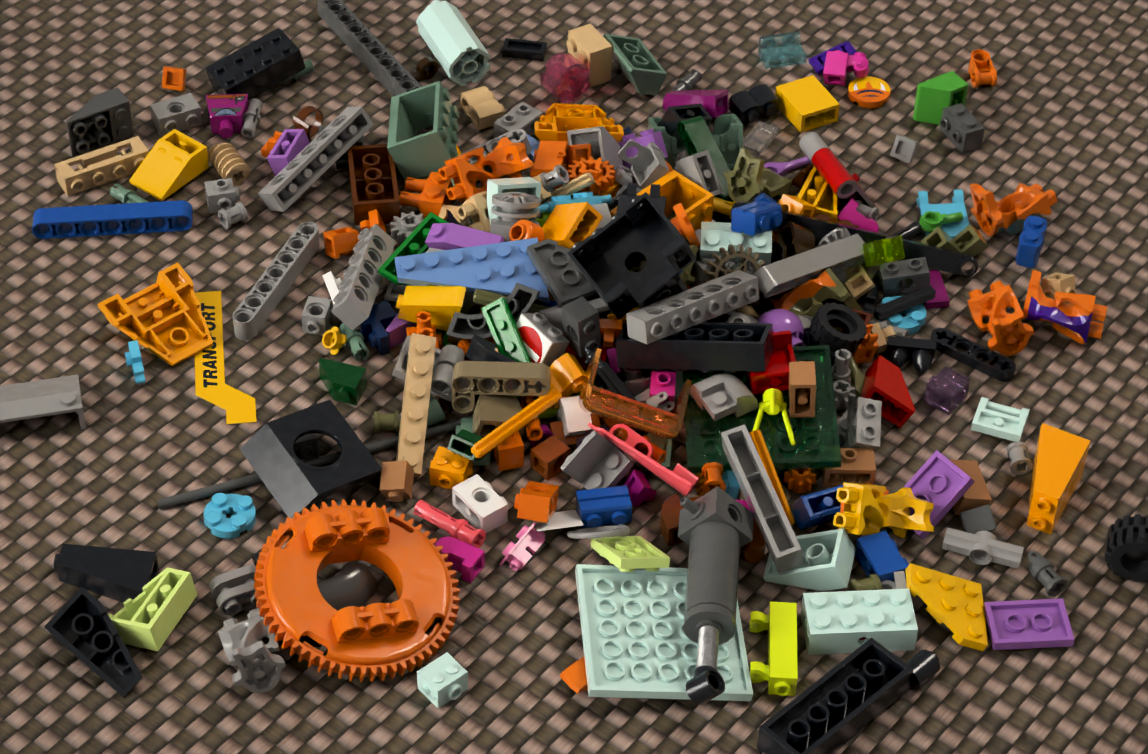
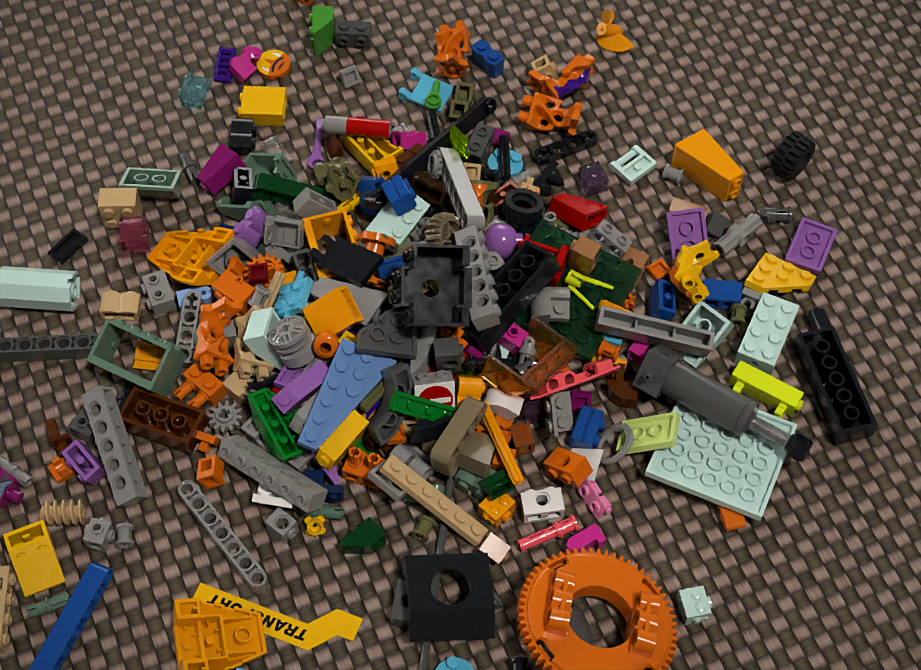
camera: 60 degrees left, 15 degrees up
dark brown plate [412,57,438,87] -> none
none -> dark red tile [248,262,269,285]

